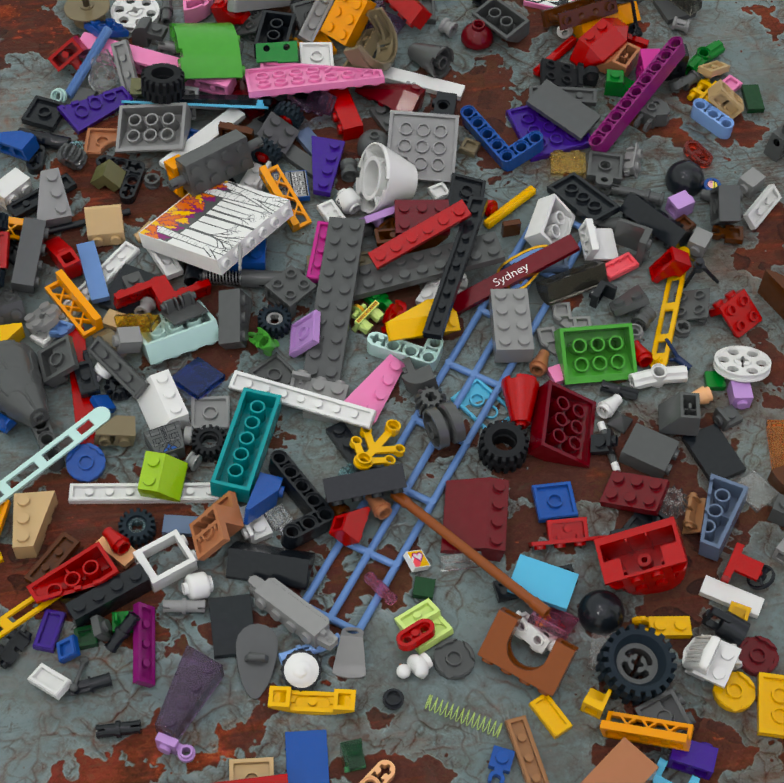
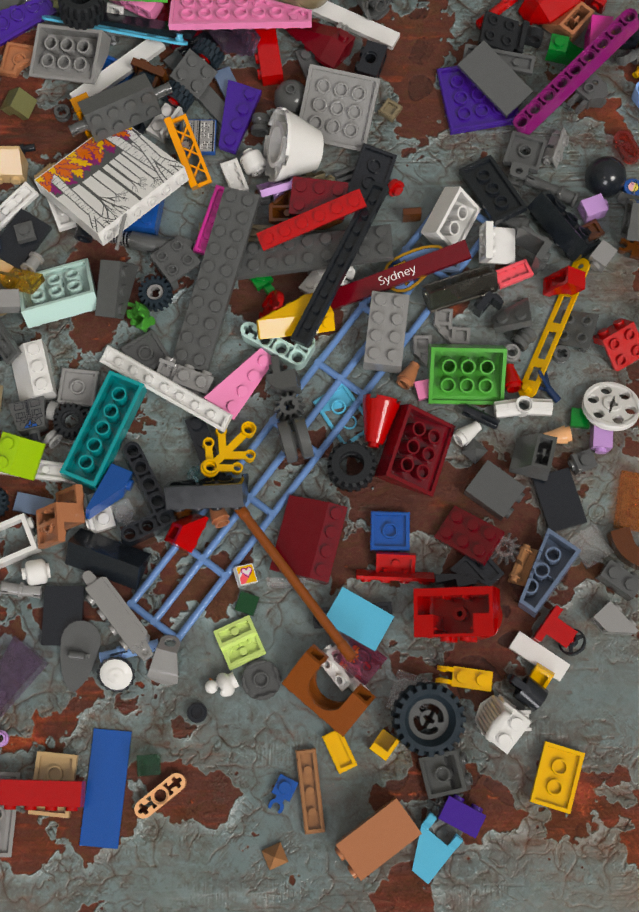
camera: 15 degrees right, 20 degrees up
black beam [96,155,146,205] -> none
red bracket [114,274,211,312] -> none
dark grey hinge [160,291,208,326] -> none
clear blue tile [172,357,225,400] -> none
yellow slope [268,686,356,715] -> none
lavender tile [289,310,321,358] -> none
yellowish green hips [351,300,384,335] -> none
clear pink axle [364,571,398,606] -> none
red plate [396,619,435,651] -> none
yellowish green piece [425,694,503,738] -> none
white tile [427,182,449,200] -> none
blue beam [460,105,544,172] -> none
yellow axle [483,185,536,229] -> none
clear yellow bracket [549,150,586,175] -> none
black piece [578,589,625,636] -> none
black bracket [590,429,618,456] -> none
bar [597,421,621,472] -> none
light orange fence [600,711,694,752] -> none
black plant [683,256,719,288] -> none
yellow tile [712,671,756,713] -> none
dark red tile [738,636,779,677] -> none

